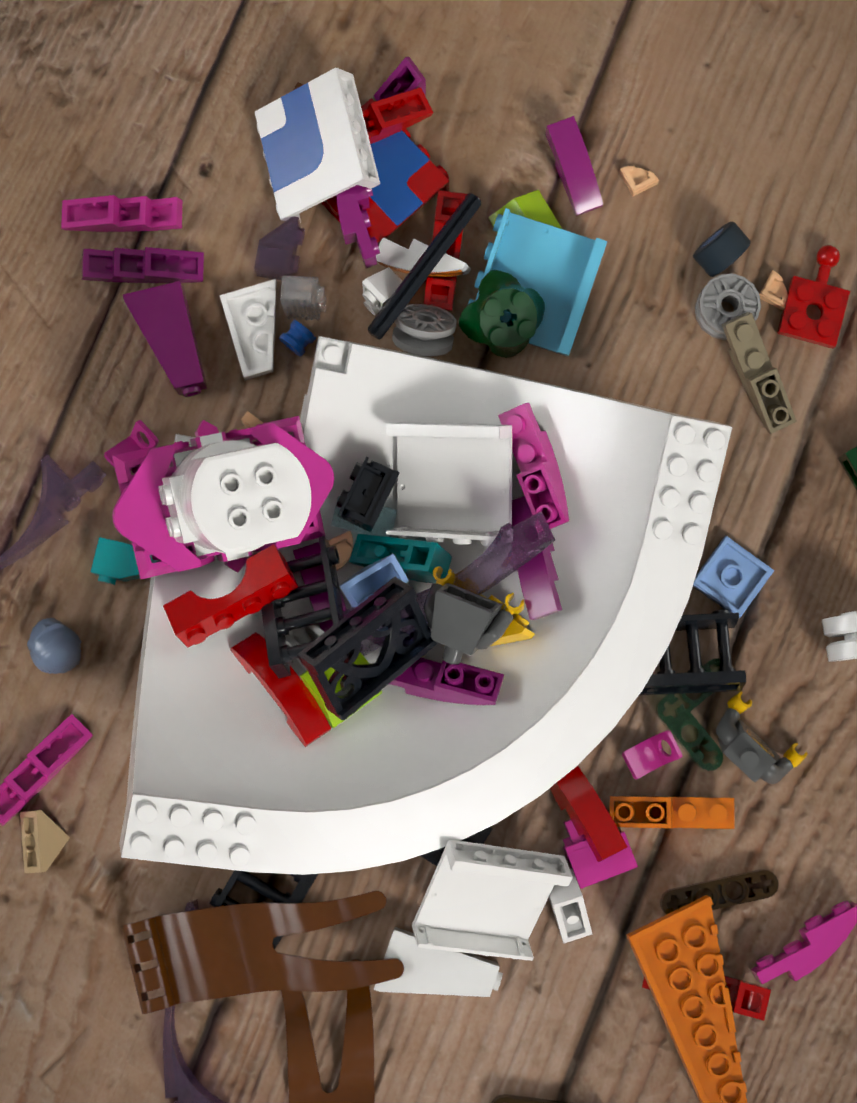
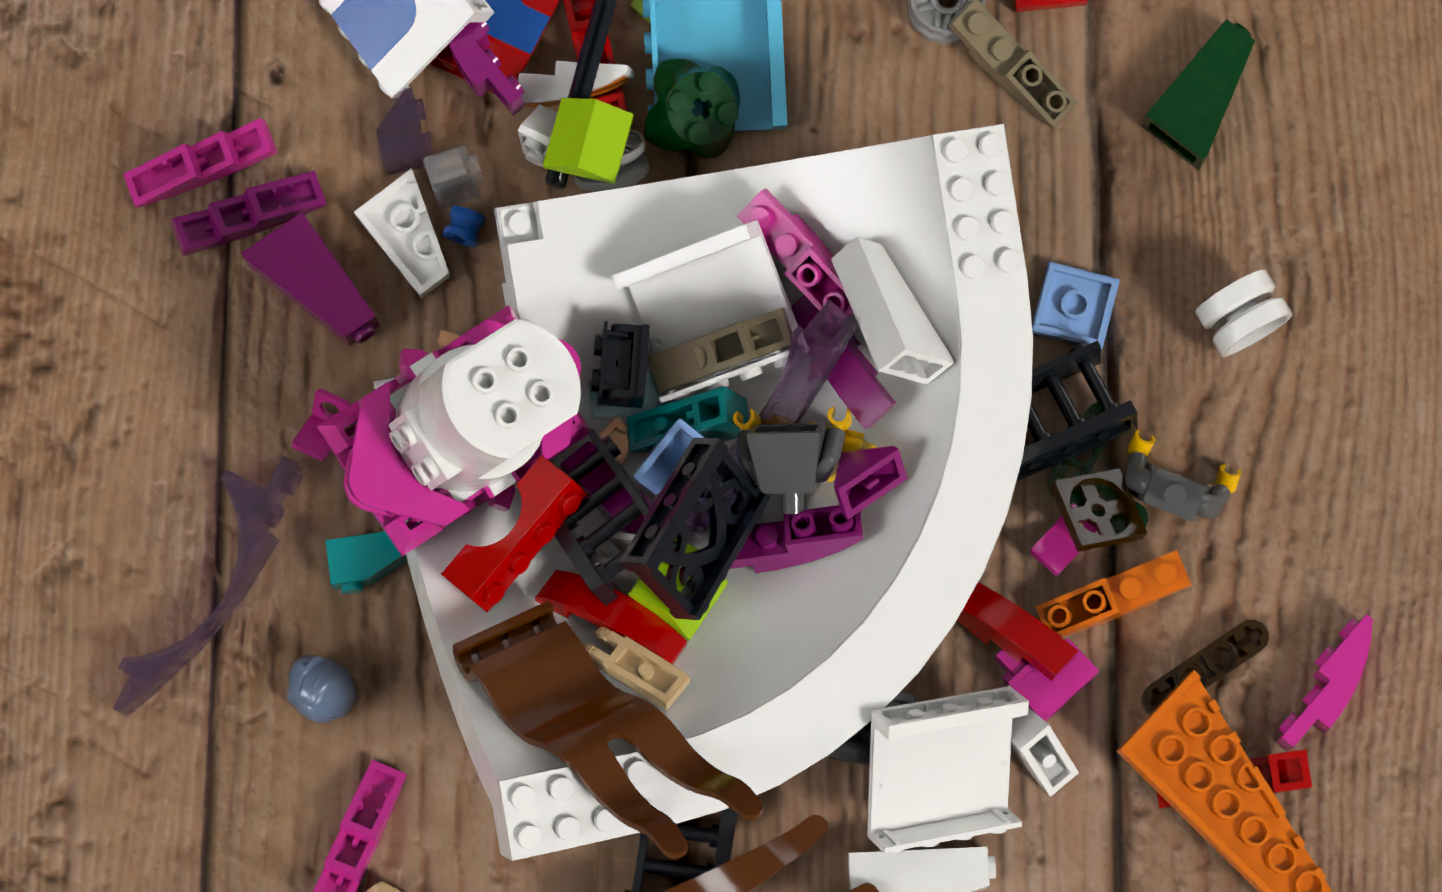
camera: 20 degrees left, 5 degrees down
none -> reddish brown flag [453,600,763,859]
none -> lime slope [543,98,634,184]
none -> tan hinge [584,626,690,711]
none -> dark tan slope [647,308,796,393]
none -> white slope [831,237,954,385]
none -> magenta slope [833,446,908,519]
none -> dark brown piece [1050,468,1147,552]

